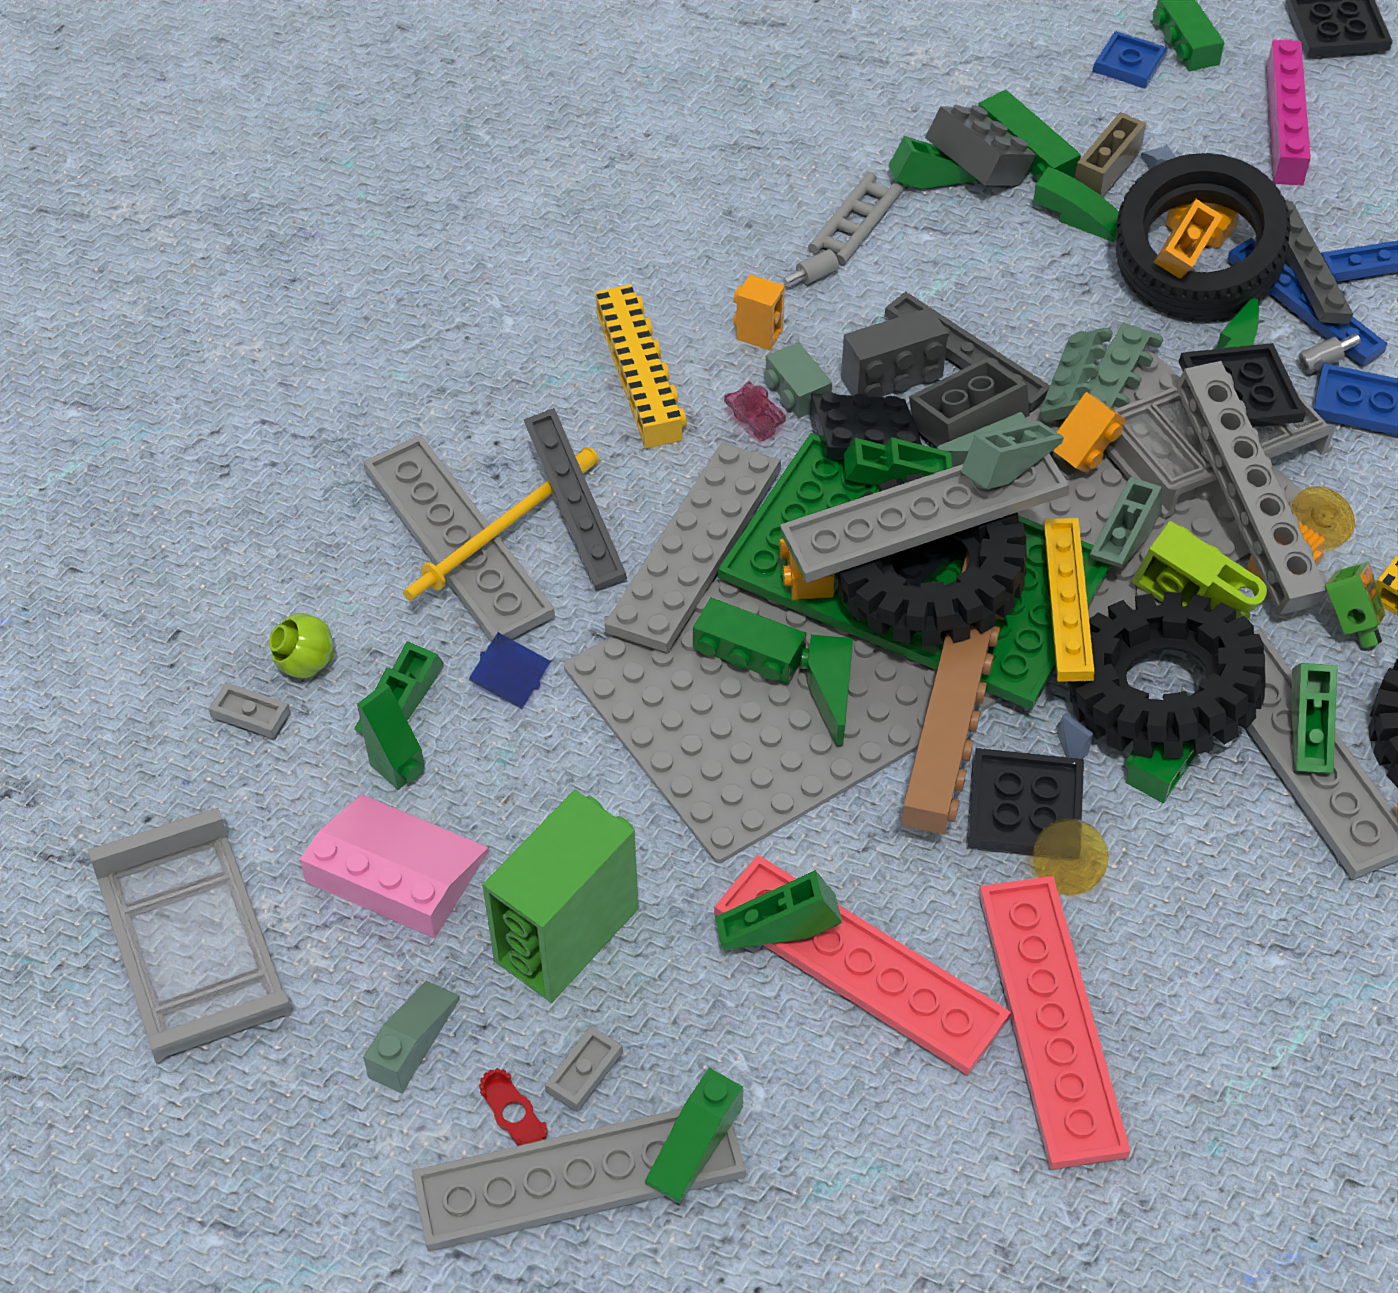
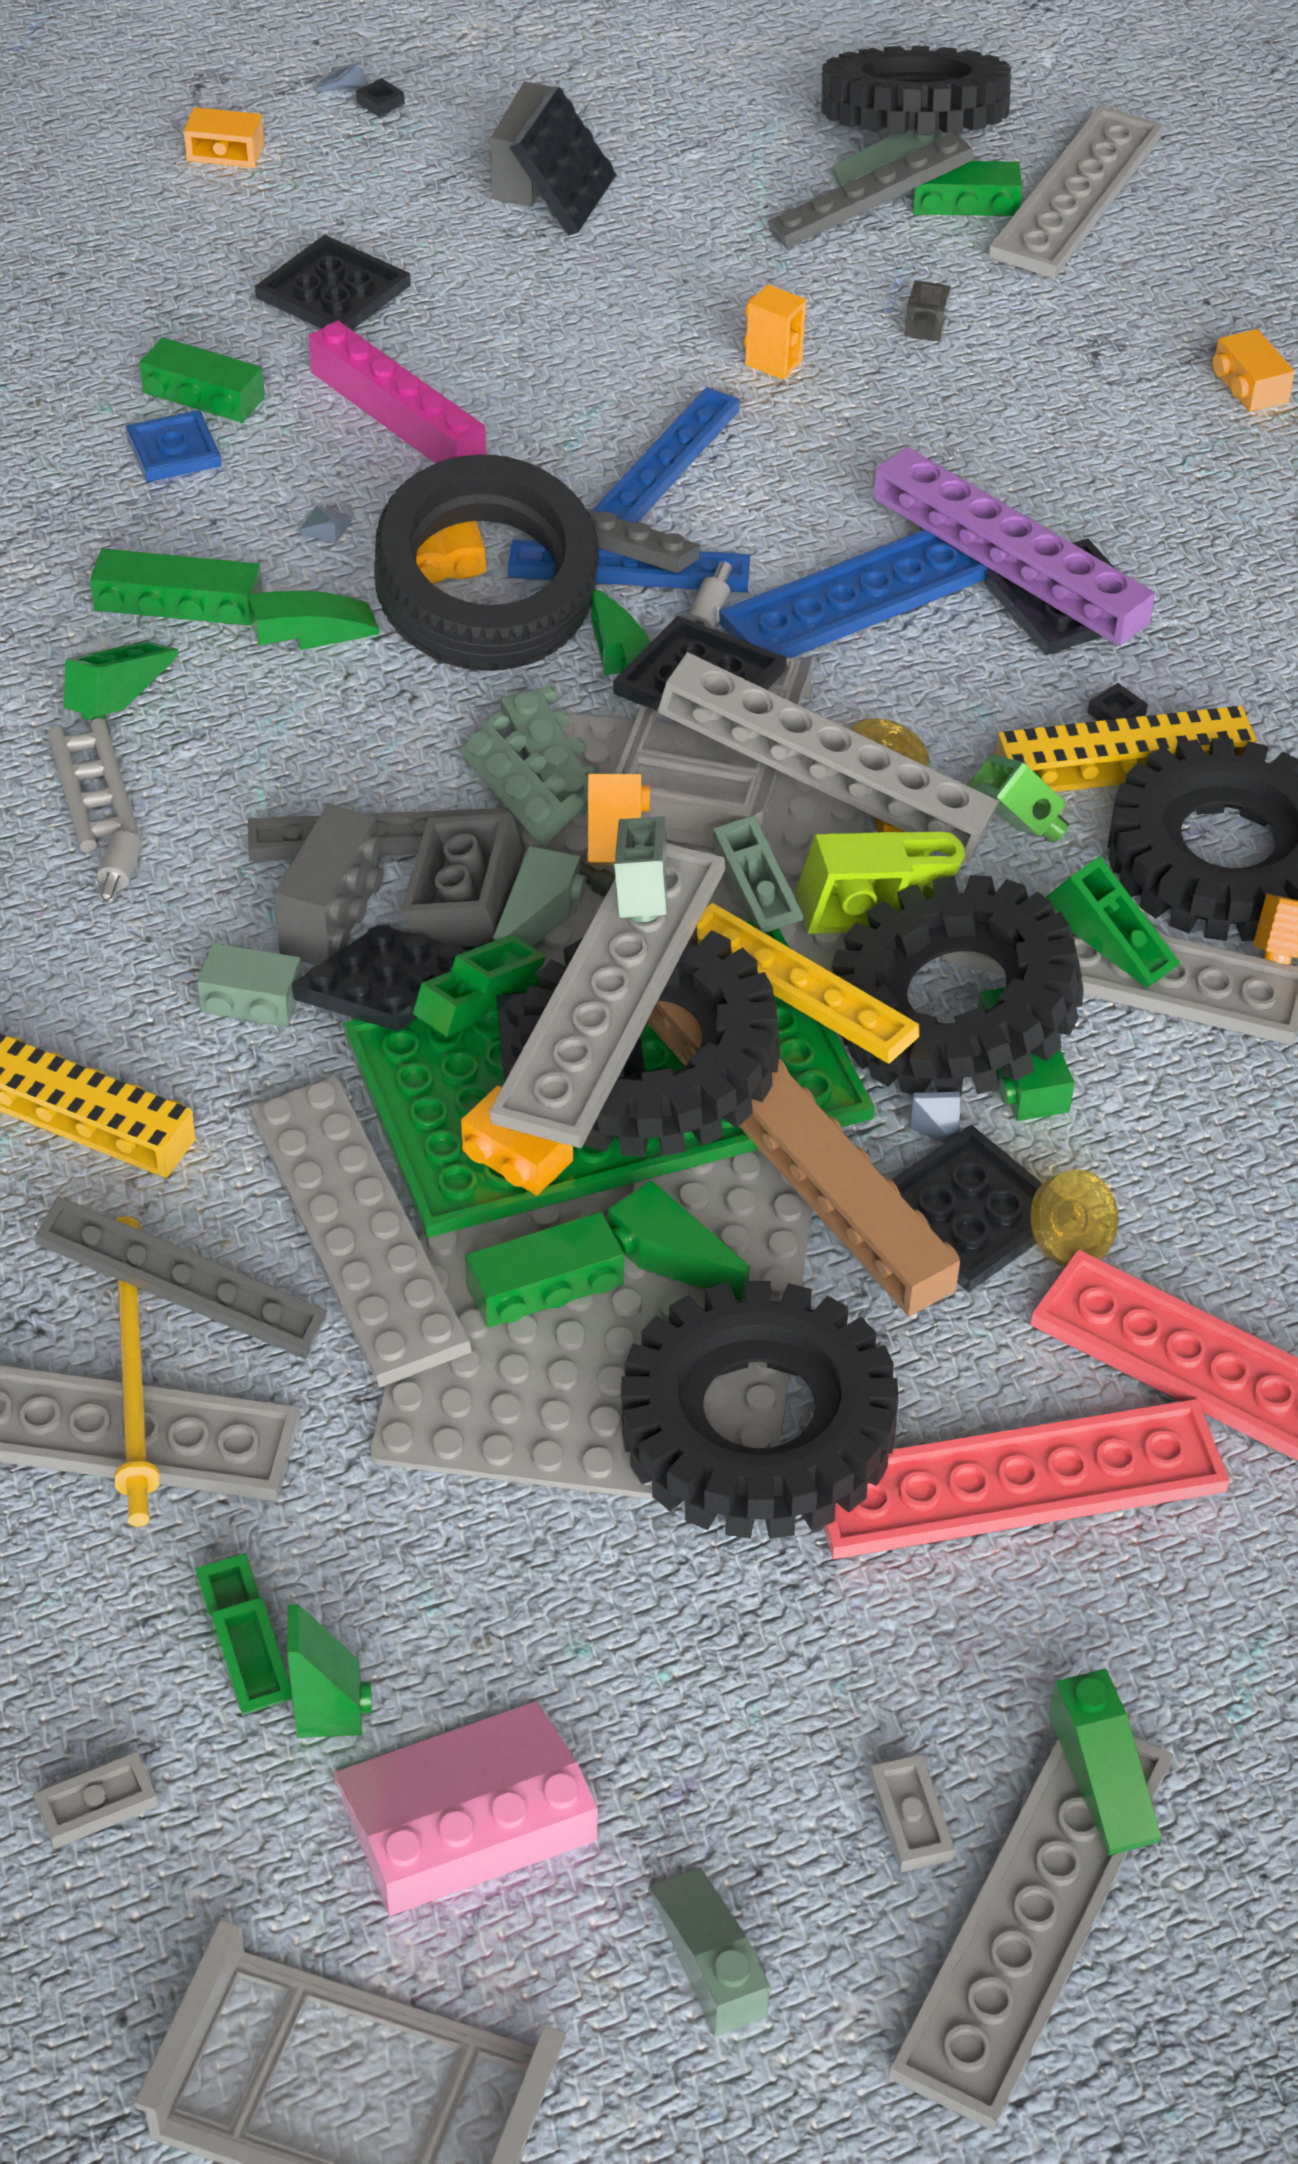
camera: 50 degrees left, 5 degrees down
lime plant [269,613,334,679] -> none
clear blue piece [469,632,551,709] -> none
red piece [479,1068,548,1146] -> none
bright green brick [482,789,639,1003] -> none
green slope [715,870,842,950] -> none
clear pink hips [724,381,786,441] -> none
light orange brick [733,274,785,351] -> none
dark grey brick [925,105,1037,186] -> none
dark tan brick [1075,112,1146,197] -> none
light orange brick [1154,199,1223,279] -> none
none -> black tyre [621,1281,898,1539]

